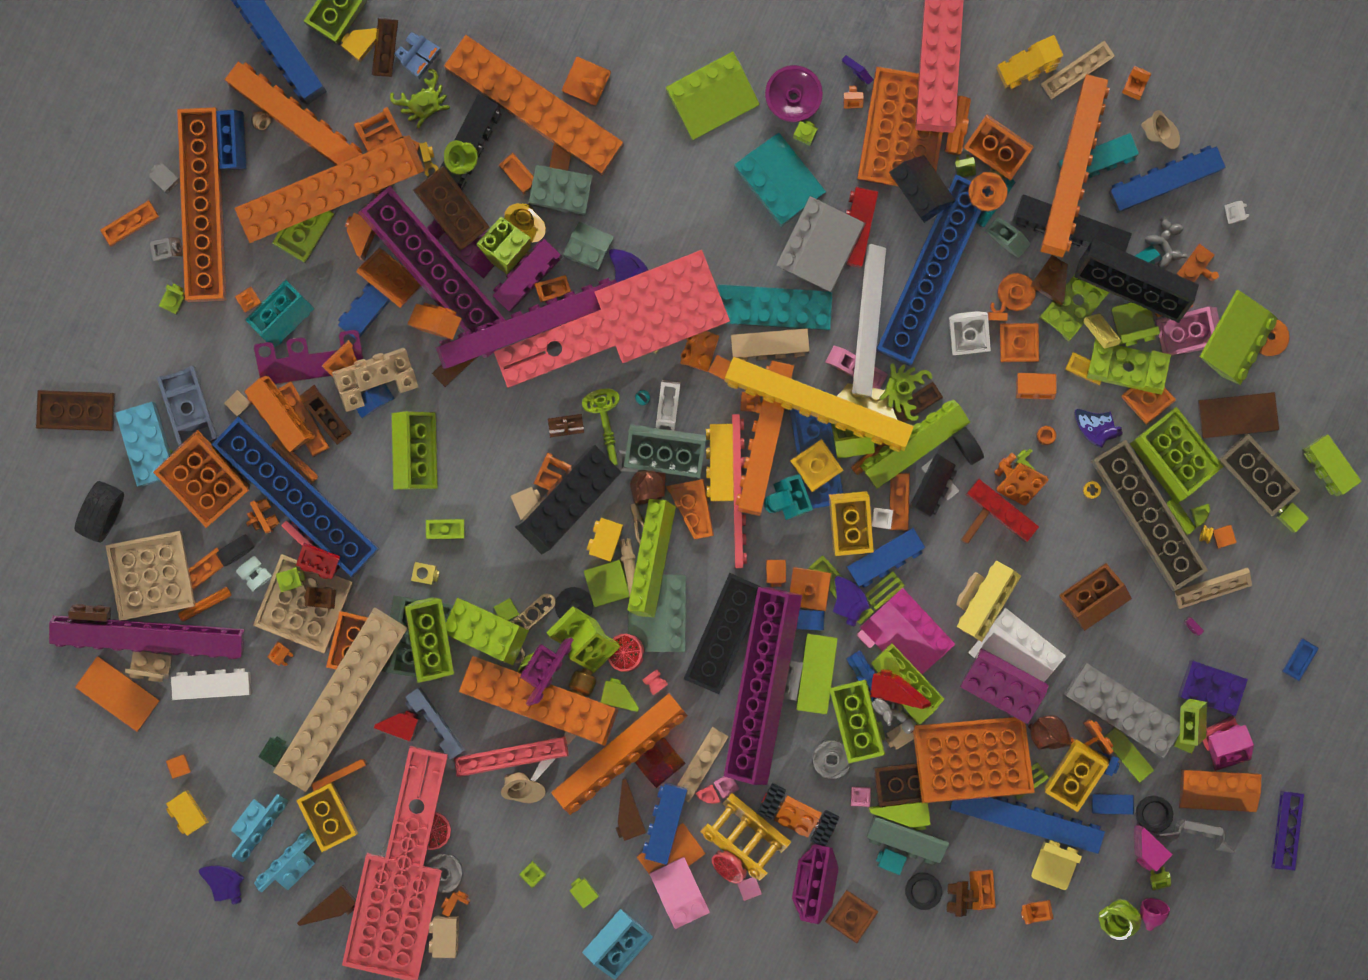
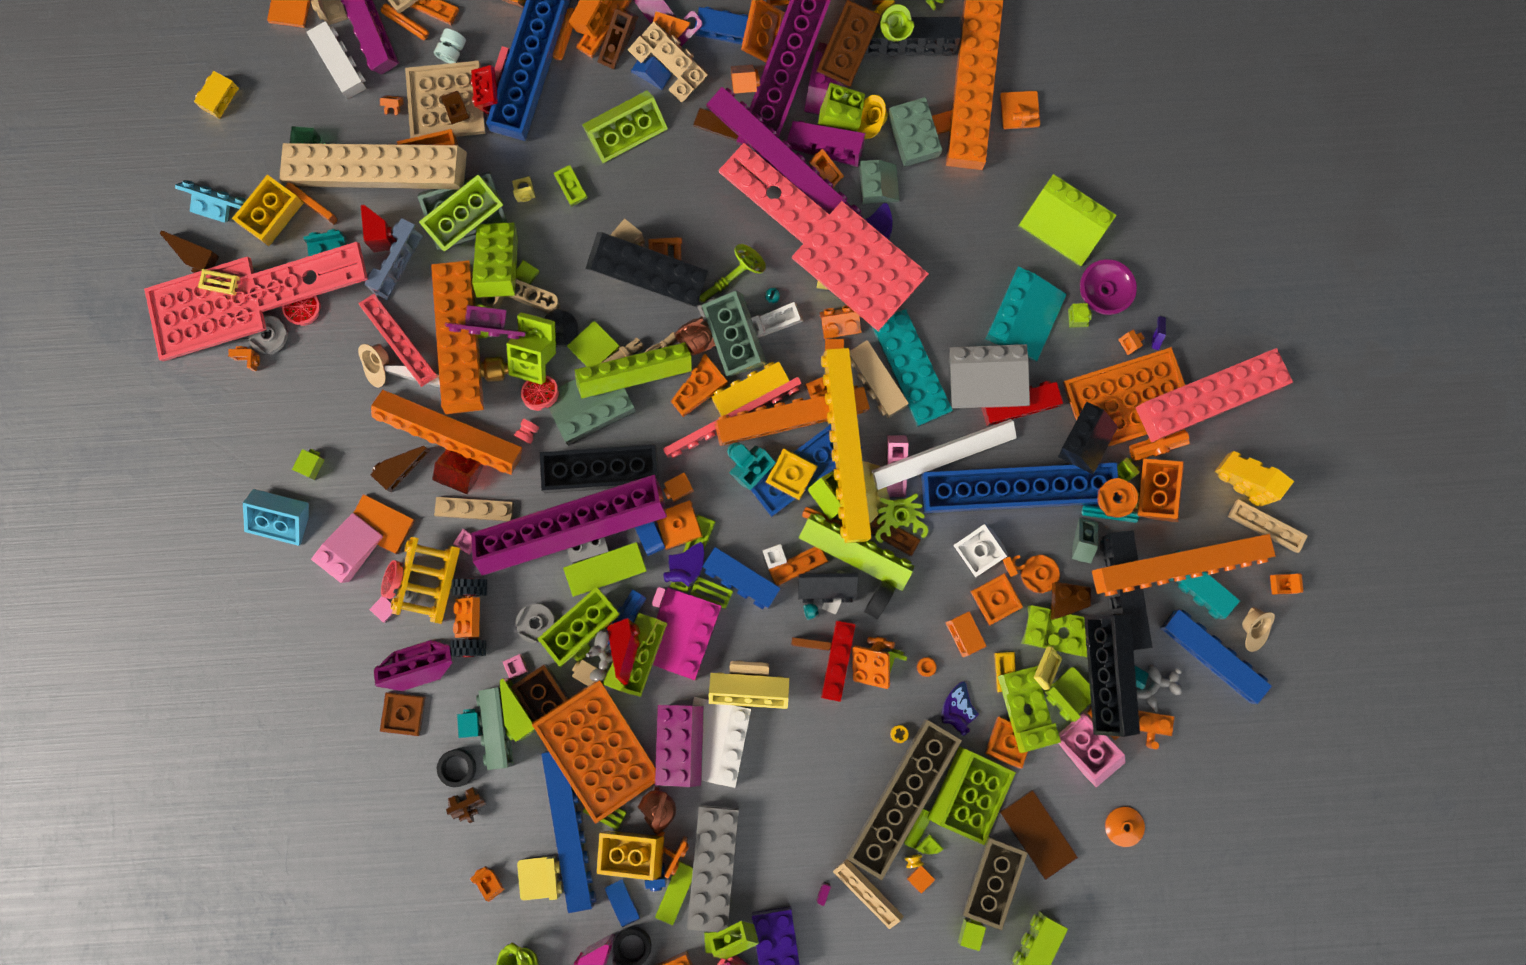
camera: 60 degrees right, 5 degrees down
orange tile [166,754,191,779] -> none
dark purple arm [199,866,244,905] -> none
black tyre [216,534,255,566] -> none
medium azure bracket [231,794,289,862] -> none
orange hips [245,498,280,534] -> none
lime bracket [276,567,306,592] -> none
tan brick [429,915,459,958] -> none
orange tile [499,153,534,194] -> none
lime tile [519,861,546,888] -> none
reddish brown hips [548,414,584,438] -> none
yellow brick [587,518,624,562] -> none
lime slope [601,678,639,712] -> none
blue brick [642,782,687,865] -> none
coral tile [695,784,721,804] -> none
yellow brick [829,491,874,556] -> none
orange slope [969,869,996,910] -> none
dark orange slope [1059,563,1132,631] -> none
lime slope [1199,290,1278,385] -> none
white tile [1224,201,1249,224] -> none
none -> light yellow tile [198,269,240,296]
none -> teal bracket [303,229,347,256]
none -> teal hinge [803,603,819,620]

